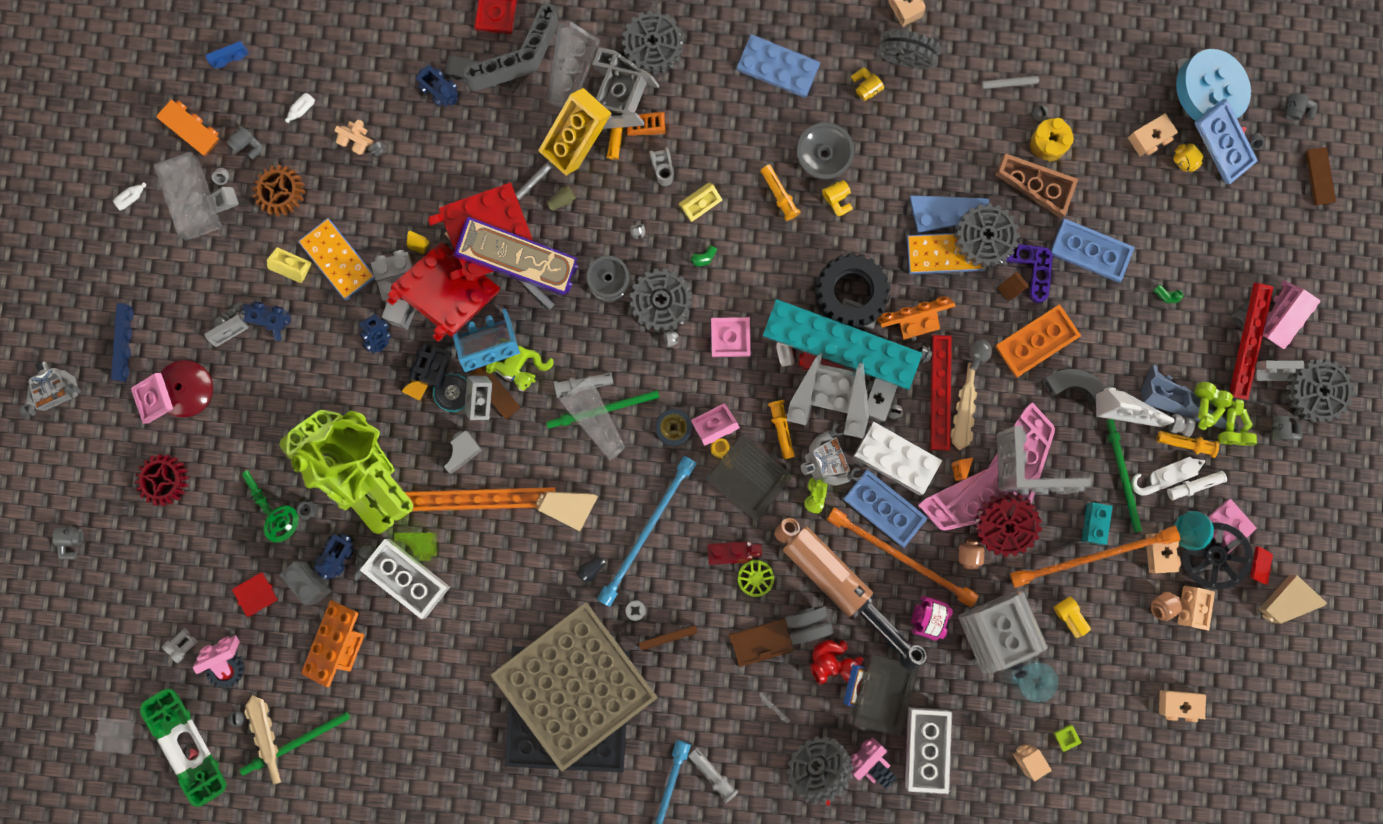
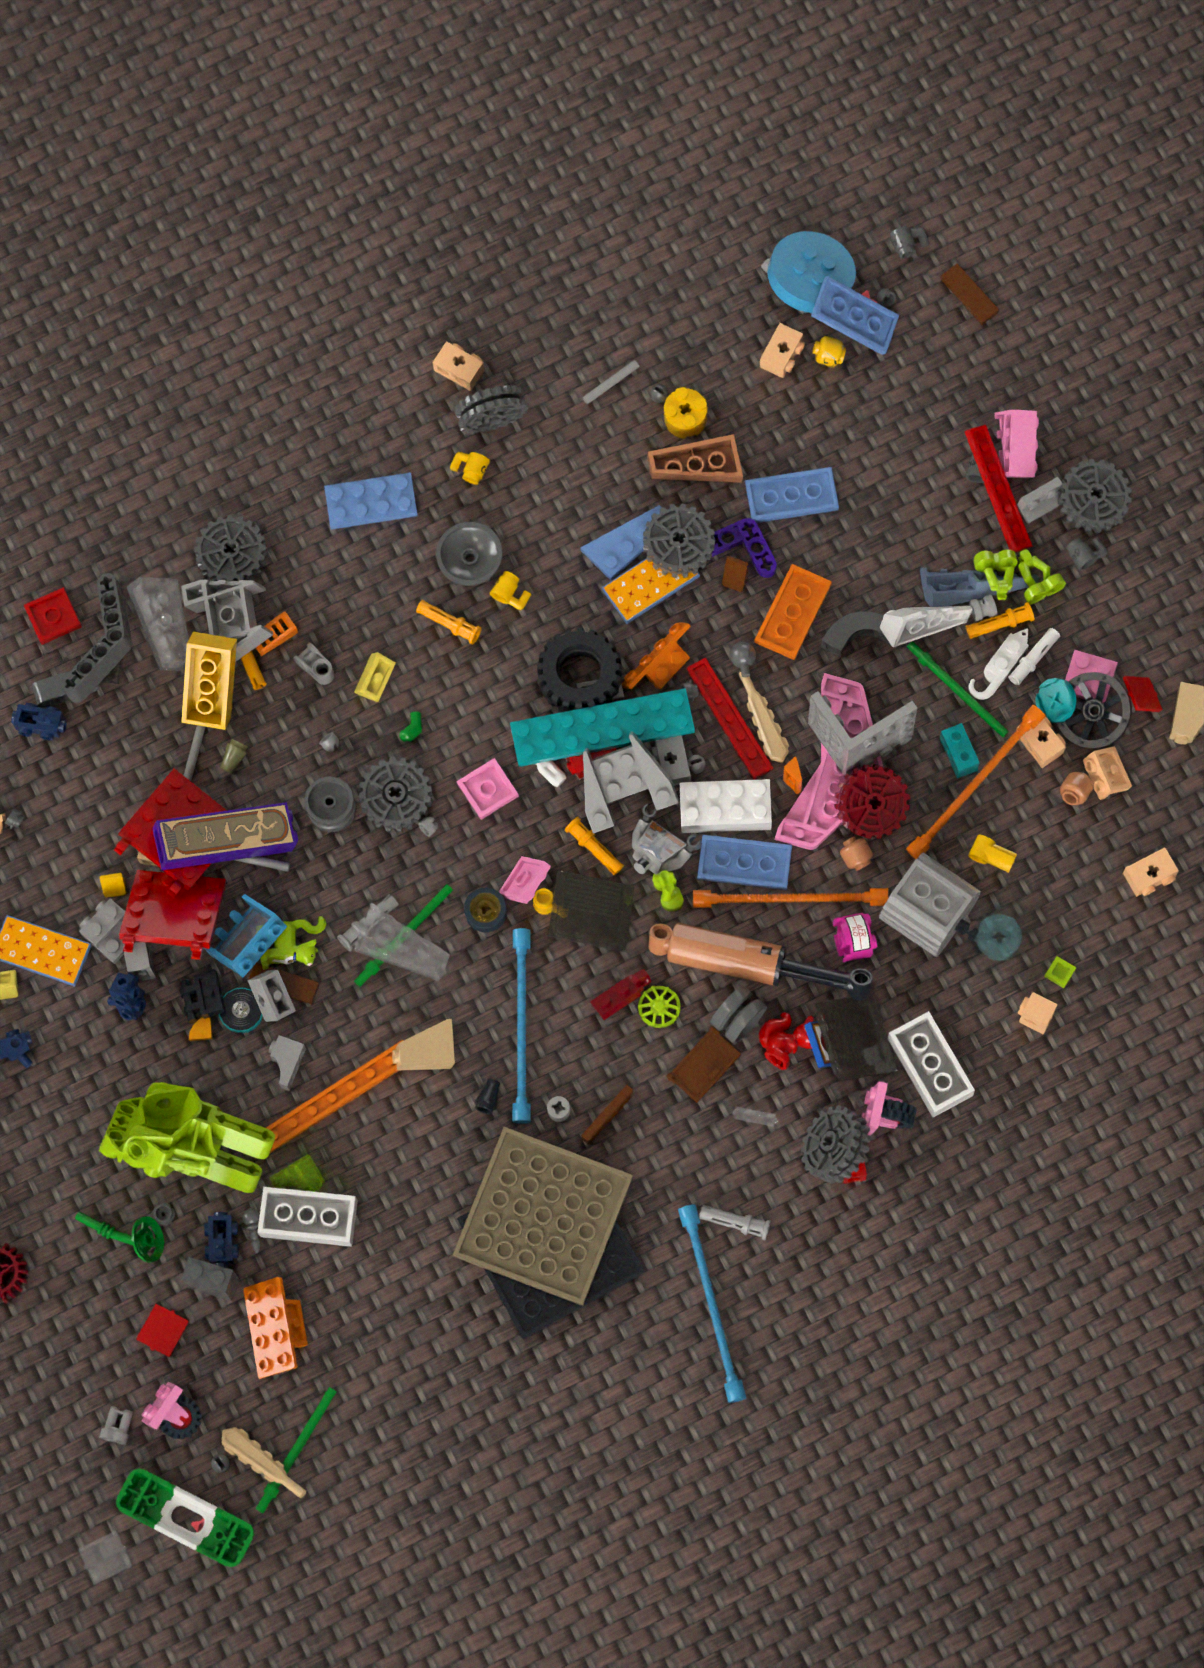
camera: 25 degrees left, 10 degrees down
green arm [1153,284,1183,303] -> none

